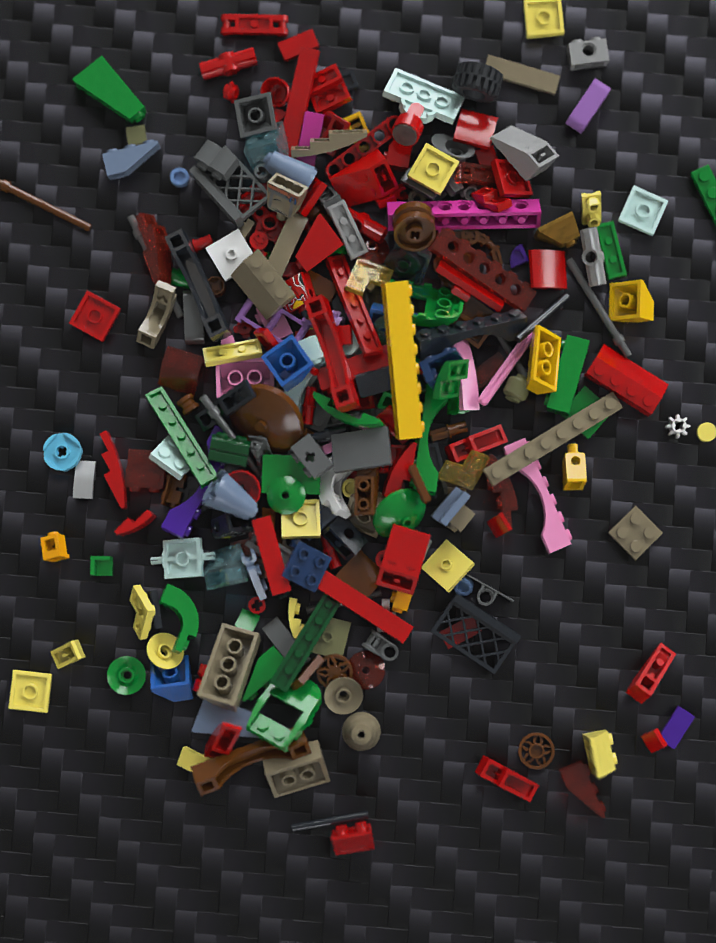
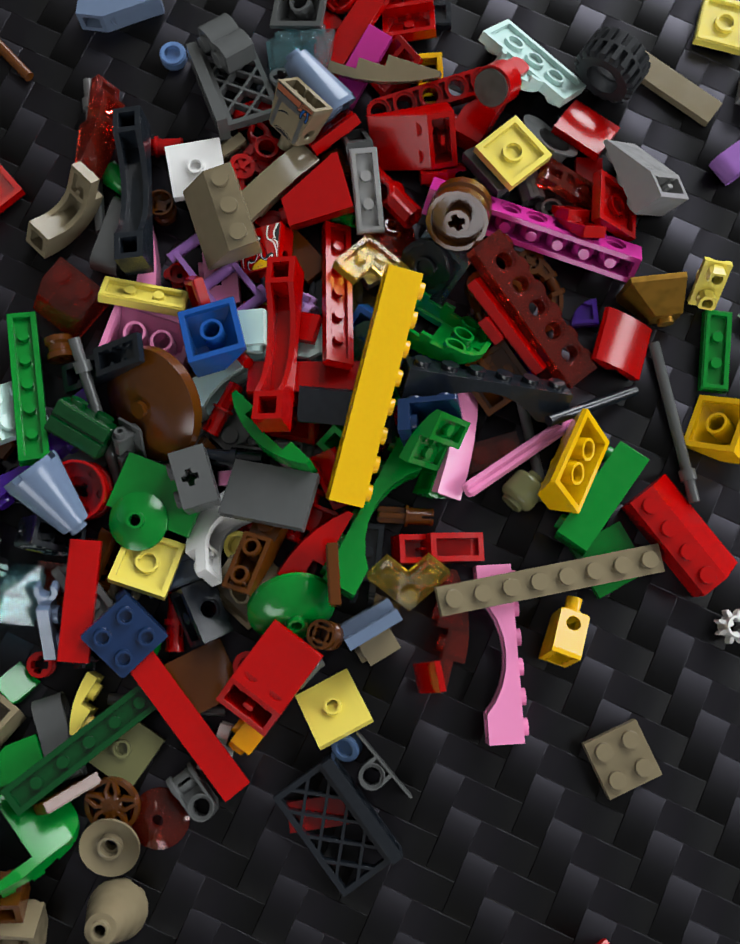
camera: 10 degrees right, 5 degrees down
light grey piece [580,227,607,287] -> none
none -> reddish brown wheel [306,619,344,651]

